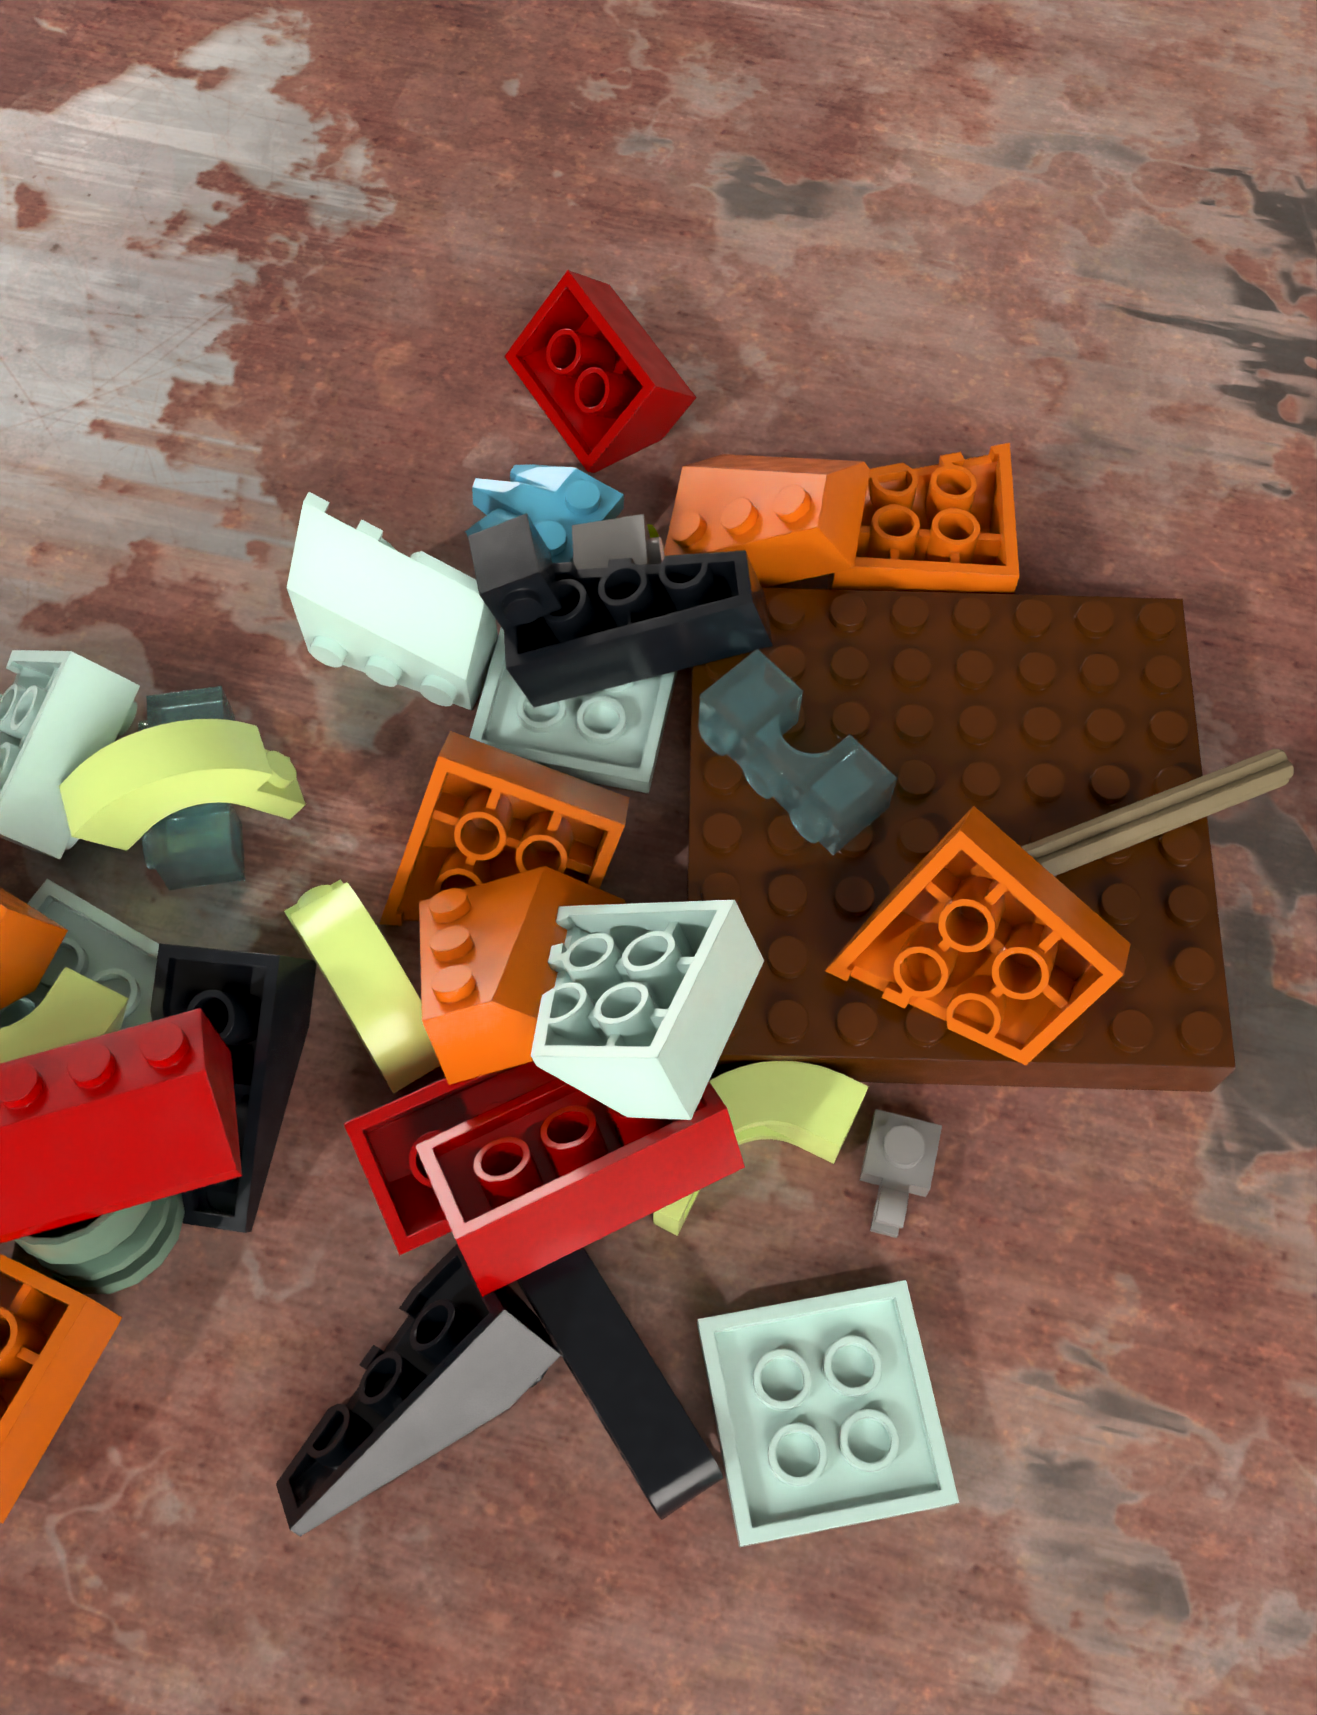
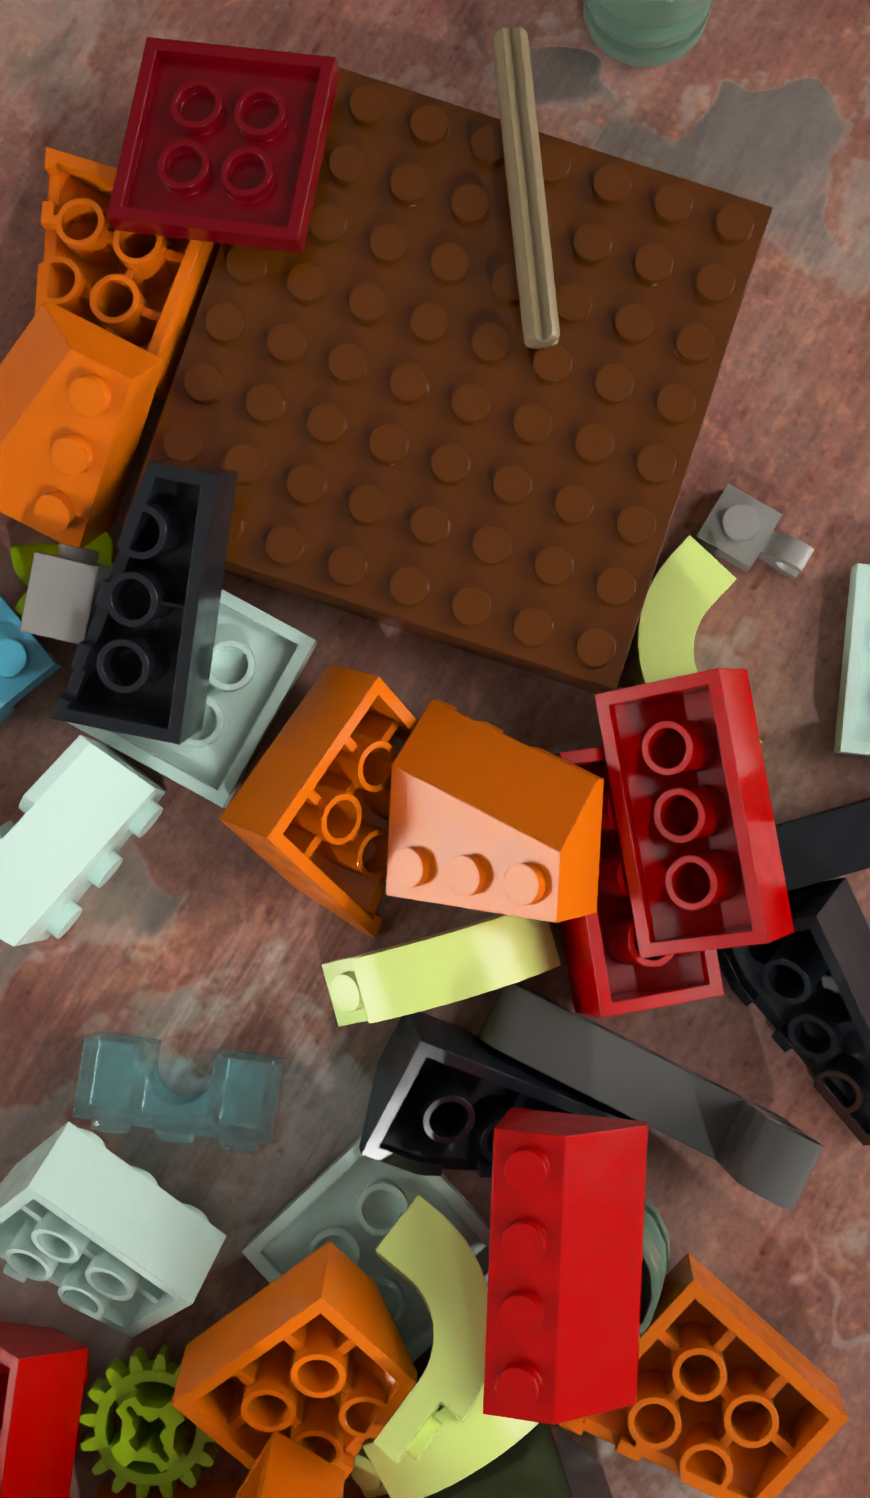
camera: 75 degrees left, 20 degrees up
yellowish green arch [59,719,306,851] -> none
black brick [468,513,562,630] -> none
light aqua wedge [531,900,764,1120] -> none
clear light blue arch [698,649,897,855] -> none
orange wedge [825,806,1131,1065] -> none
none -> dark red plate [107,37,340,254]
none -> dark grey beam [478,983,824,1211]

